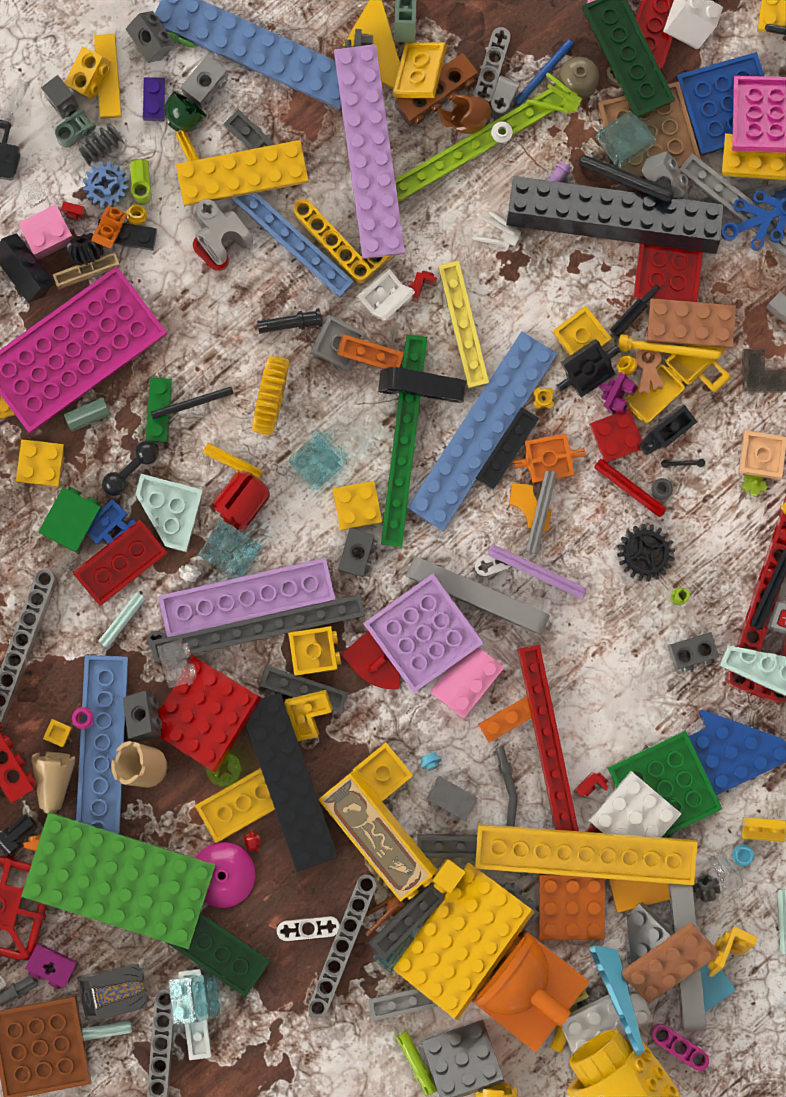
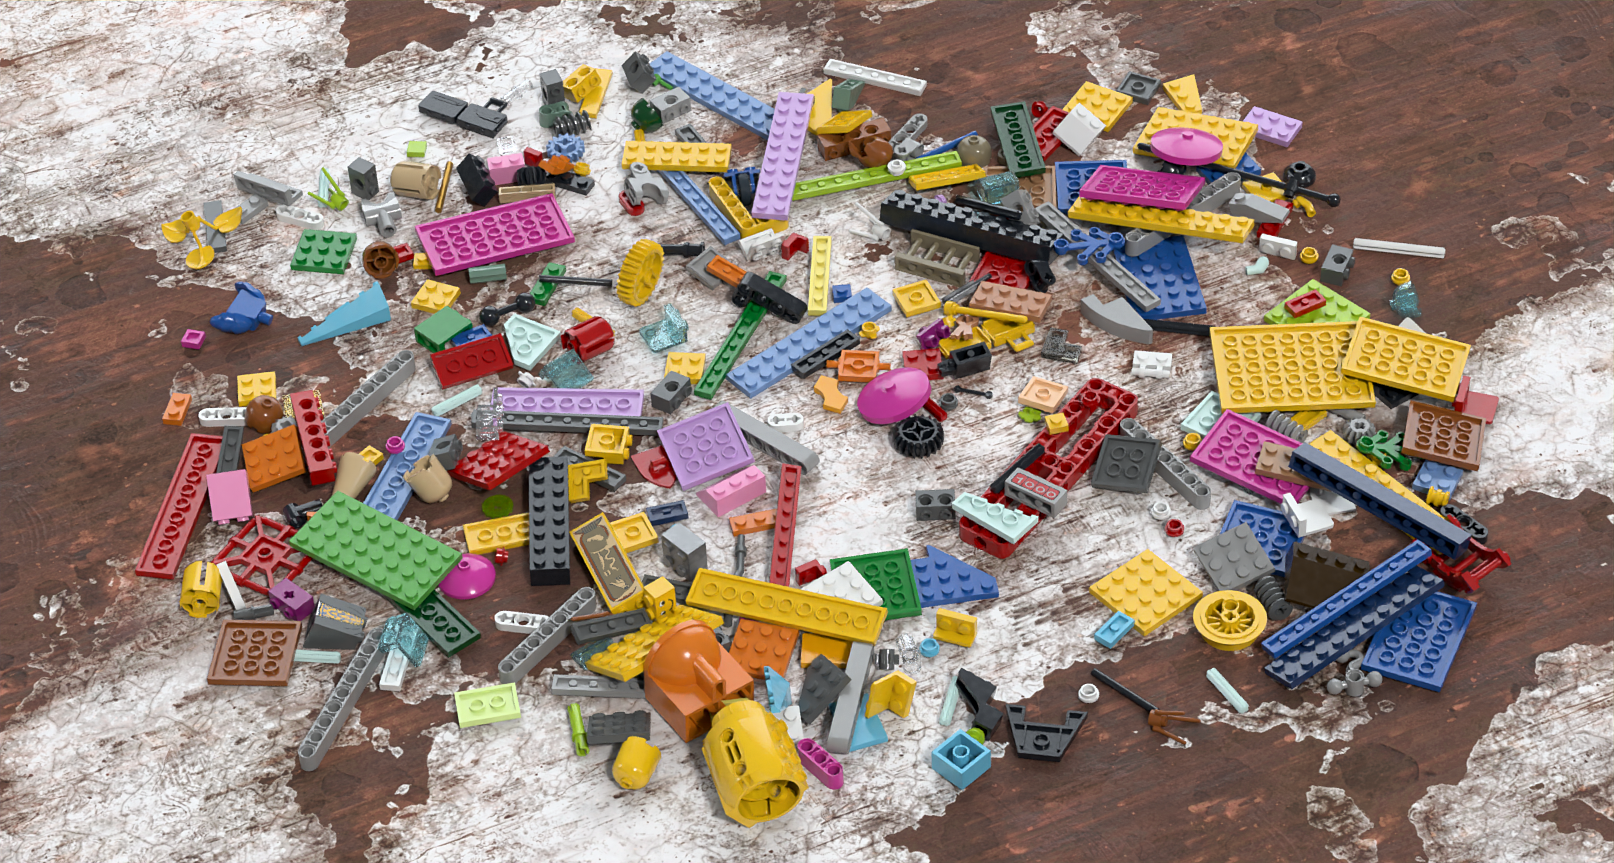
camera: 20 degrees right, 40 degrees down
lime piece [130,159,152,205] -> none
dark purple plate [143,77,165,121] -> none
lavender axle [488,545,586,598] -> none
light grey axle [526,470,557,554] -> none
lime plant [527,73,582,115] -> none
black plate [556,339,621,398] -> none
nougat plate [621,922,719,1003] -> none
lime pin [670,588,690,605] -> none
none -> yellowish green plate [454,682,521,728]
none -> dark blue plate [646,500,689,526]
none -> plate [722,167,760,206]
none -> plate [832,284,852,303]
none -> dark pink dish [857,367,931,424]
none -> dark tan fence [895,229,980,288]
none -> yellow tile [908,164,986,191]
none -> black piece [1024,258,1056,293]

